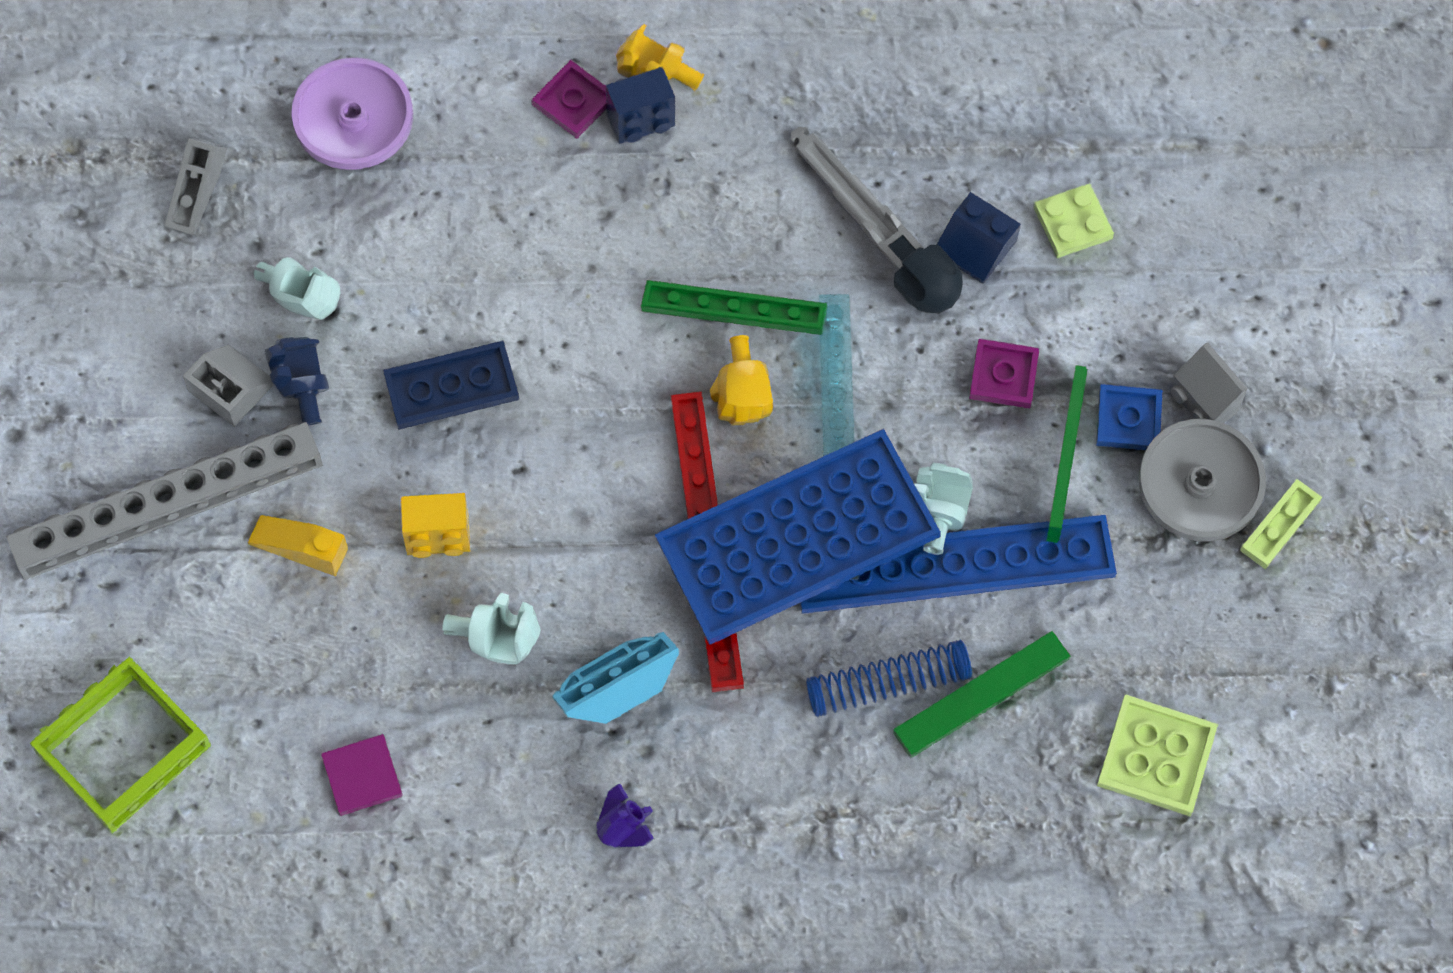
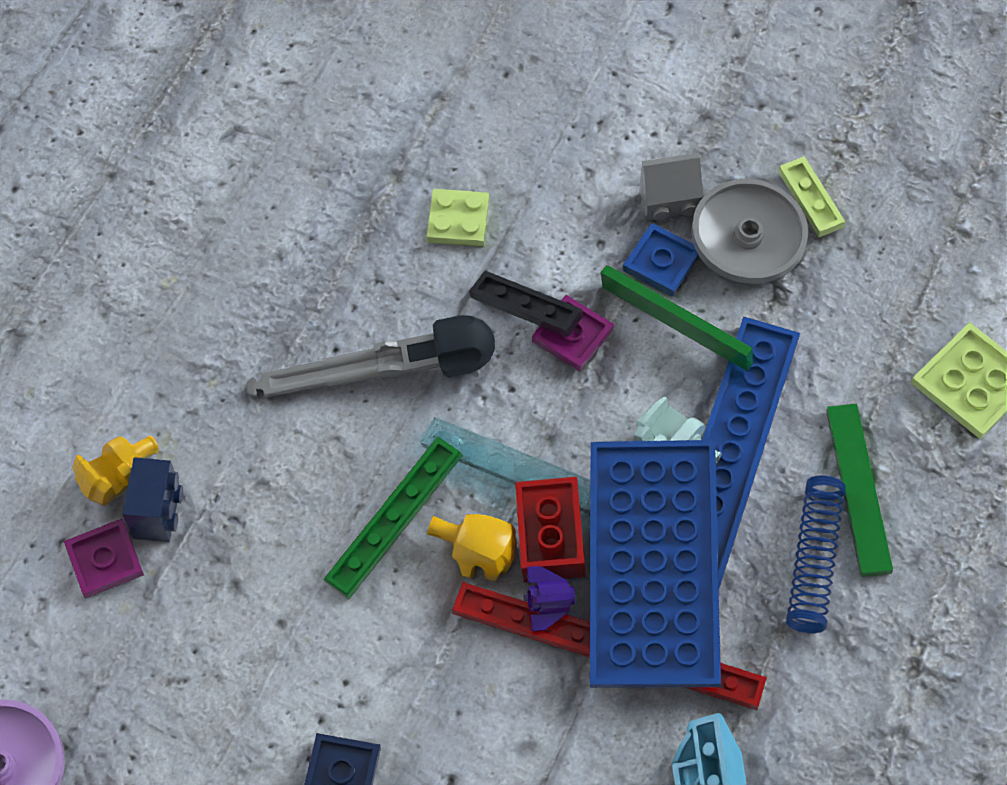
camera: 60 degrees left, 5 degrees down
dark blue slope [936,192,1021,284] -> none
none -> black plate [469,270,584,337]
none -> red slope [515,476,586,583]
none -> dark purple brick [523,566,575,631]

